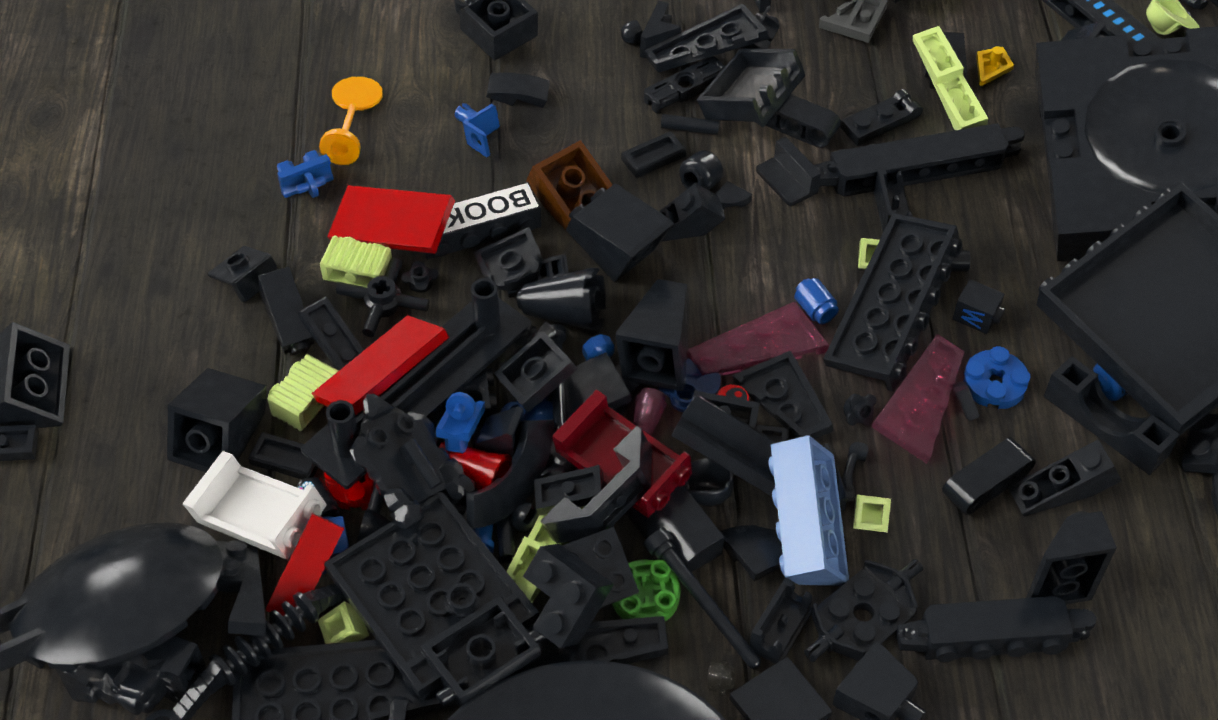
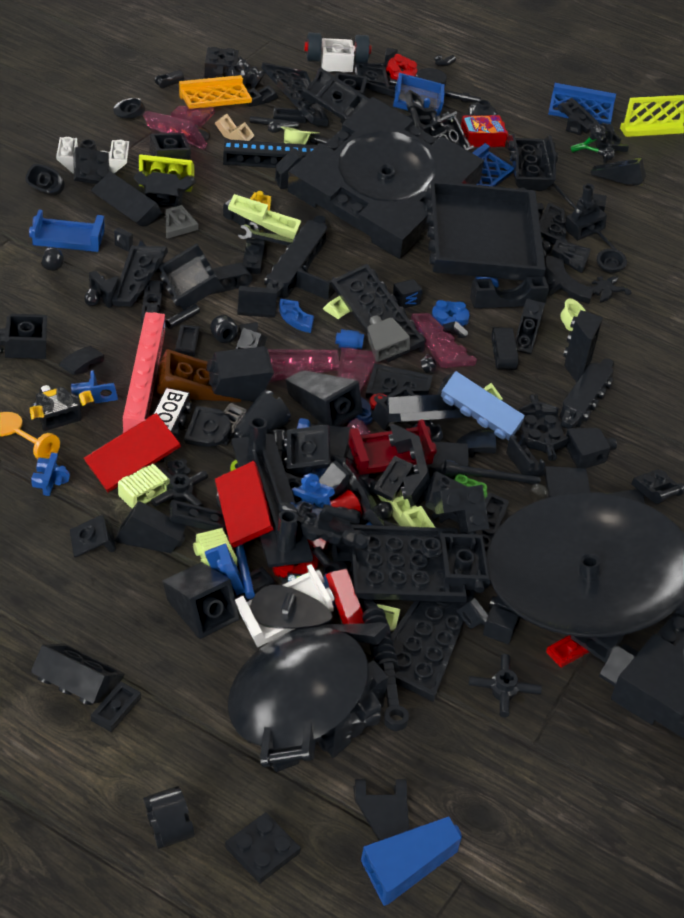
camera: 60 degrees left, 10 degrees down
none -> black torso [29,385,94,431]
none -> coral brick [123,312,165,433]
none -> blue bracket [205,543,245,595]
none -> blue bar [235,544,255,599]
none -> flag [238,221,293,246]
none -> black shield [251,585,332,629]
none -> clear pink wing [268,349,339,382]
none -> blue tile [279,299,314,333]
none -> dark grey torso [367,315,410,362]
none -> yellowish green piece [560,298,585,331]

